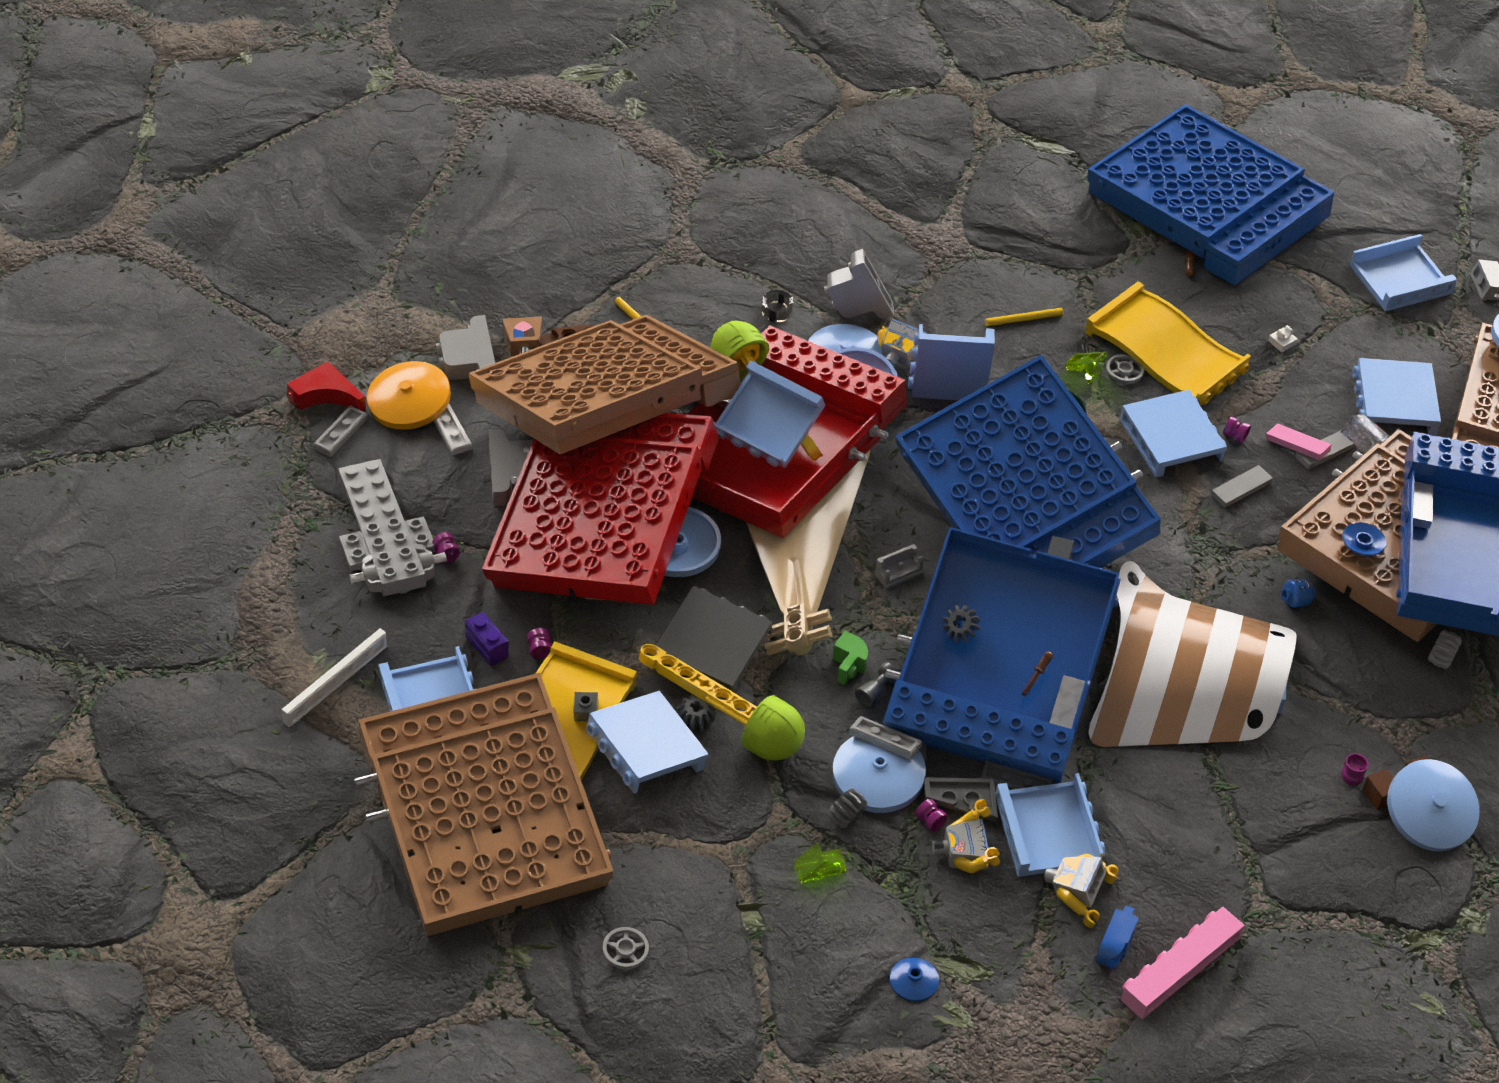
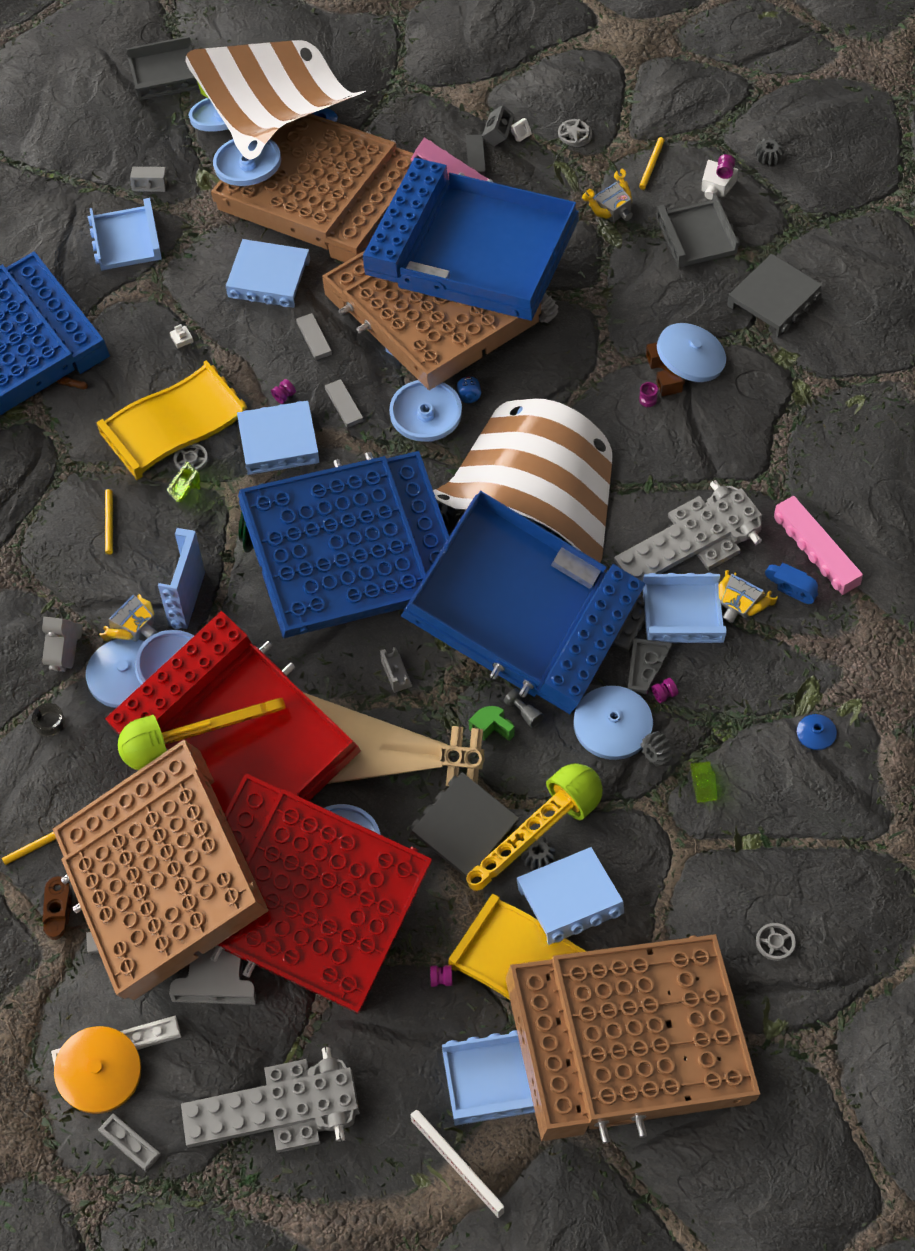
camera: 75 degrees left, 10 degrees up
red arch [287,361,366,412] -> none
magenta wheel [432,532,460,563] -> none
light grey brick [436,315,495,380] -> none
dark purple brick [465,612,509,666] -> none
medium nougat torso [503,317,542,356] -> none
dark grey plate [573,692,599,722] -> none
light blue panel [713,361,825,469] -> none
light grey tile [849,716,922,760] -> none
torso [932,799,1000,874] -> none
dark grey gear [942,605,981,643] -> none
reddish brown piece [1021,651,1054,697] -> none
dark grey panel [1047,536,1074,560] -> none
bright pink tile [1266,424,1331,460] -> none
clear brick [1341,414,1390,453] -> none
blue dish [1342,522,1386,556] -> none
none -> light blue dish [389,380,462,442]
none -> light grey piece [614,480,762,582]

